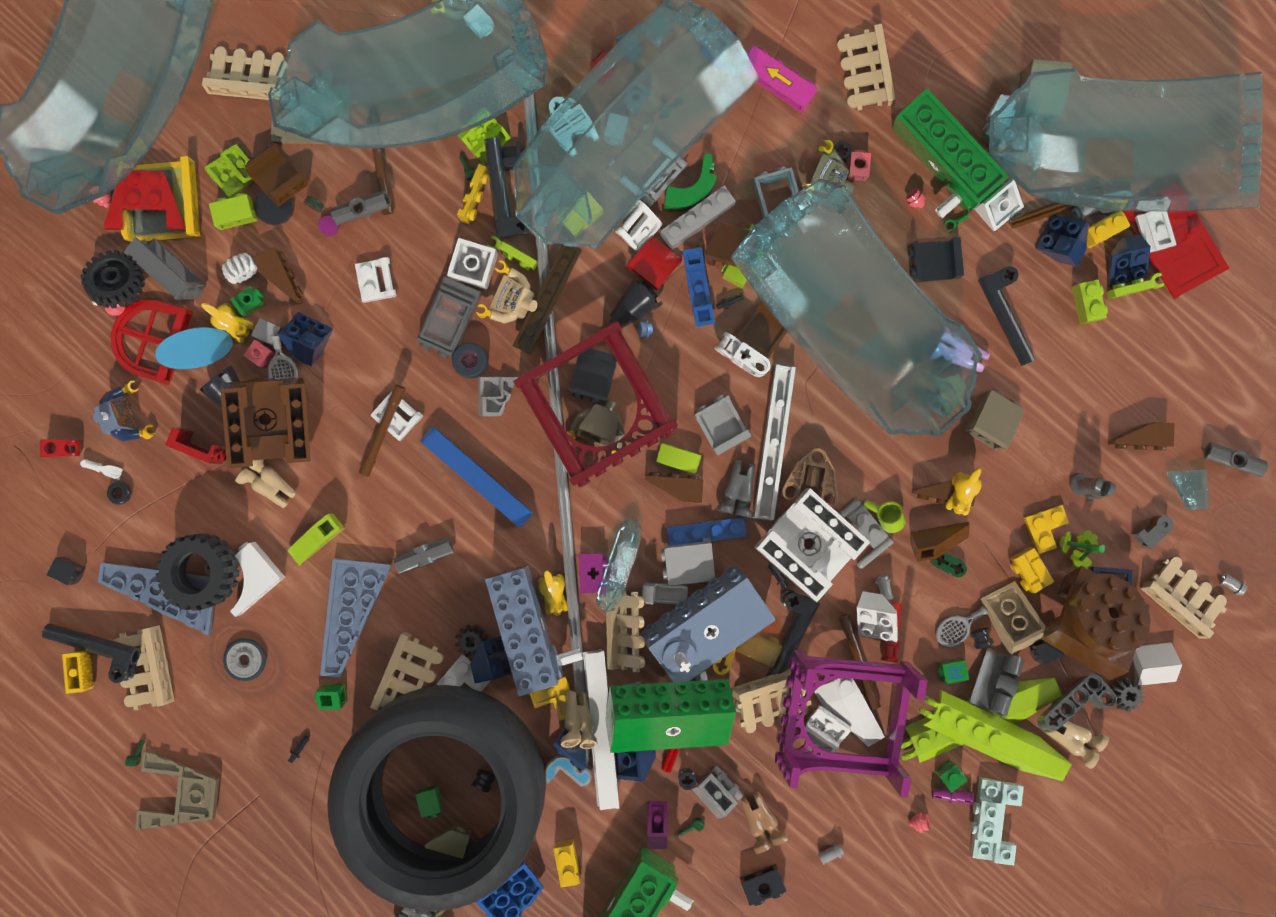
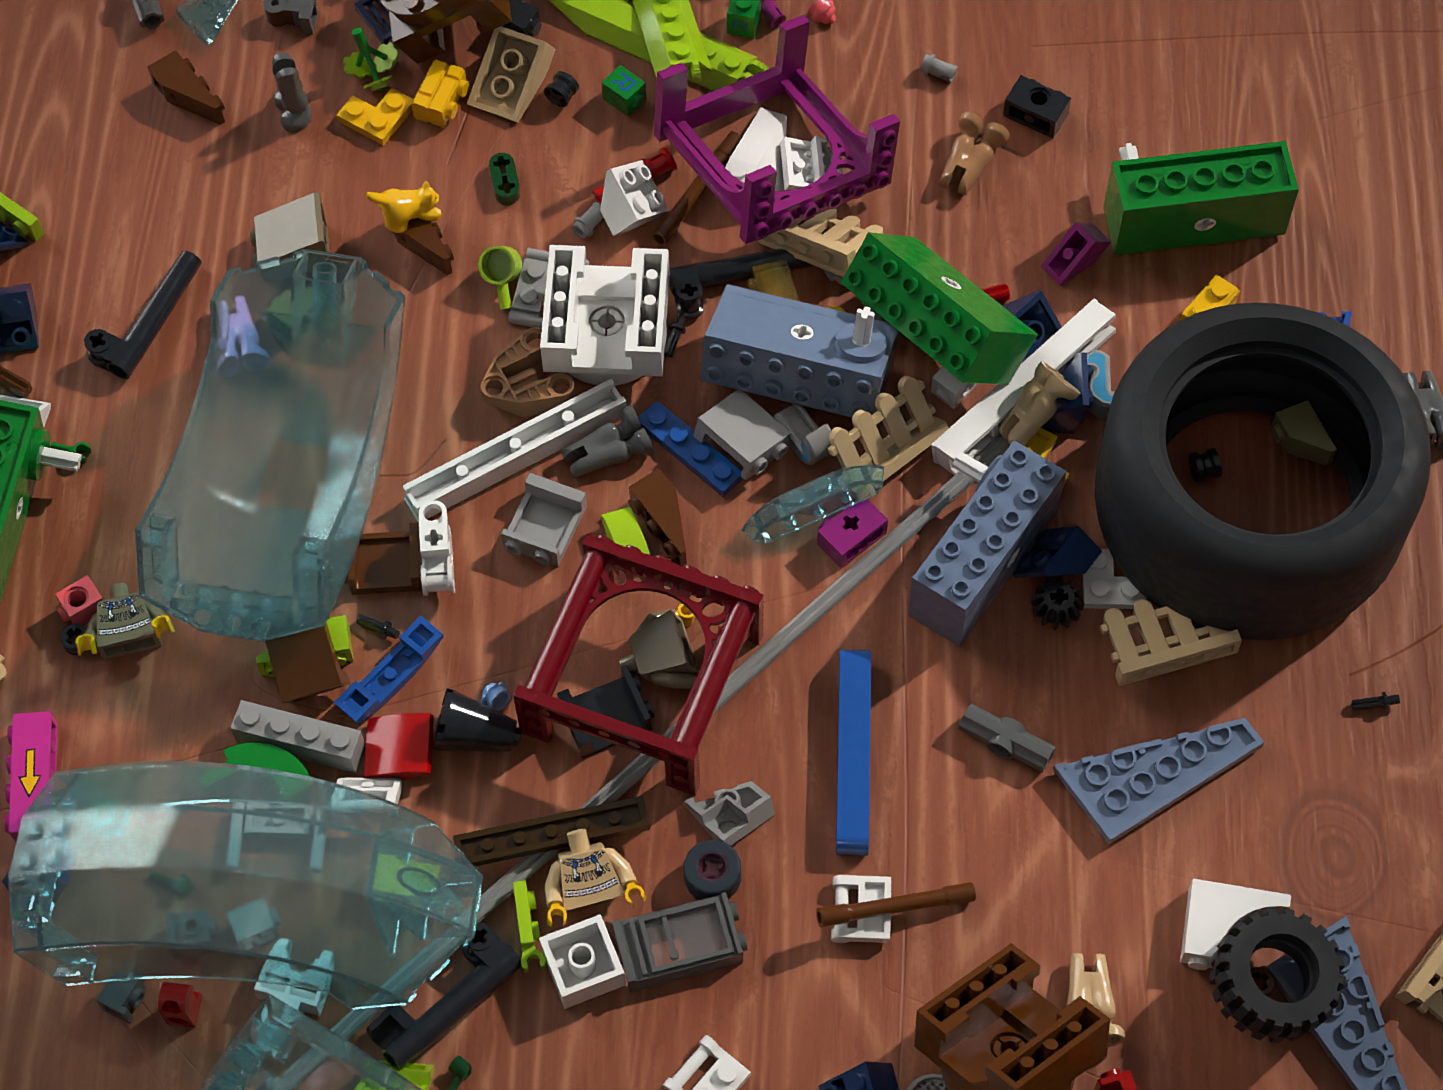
camera: 130 degrees left, 25 degrees down
light grey wheel [223,638,266,681] -> none
lime slope [287,514,345,565] -> none
green brick [314,683,348,710] -> none
green brick [415,785,444,819] -> none
yellow wing [457,164,489,225] -> none
yellow animal [537,570,568,616] -> none
black bush [678,768,696,790] -> none
dark green hand [678,817,705,837] -> none
light grey brick [692,765,743,819] -> none
light grey window [753,166,804,226] -> none
coral plate [906,188,926,208] -> none
black panel [908,237,964,283] -> none
reddish brown slope [911,522,970,562] -> none
light grey piece [935,606,988,647] -> none
dark grey panel [970,648,1025,716] -> none
lime brick [1072,280,1108,325] -> none

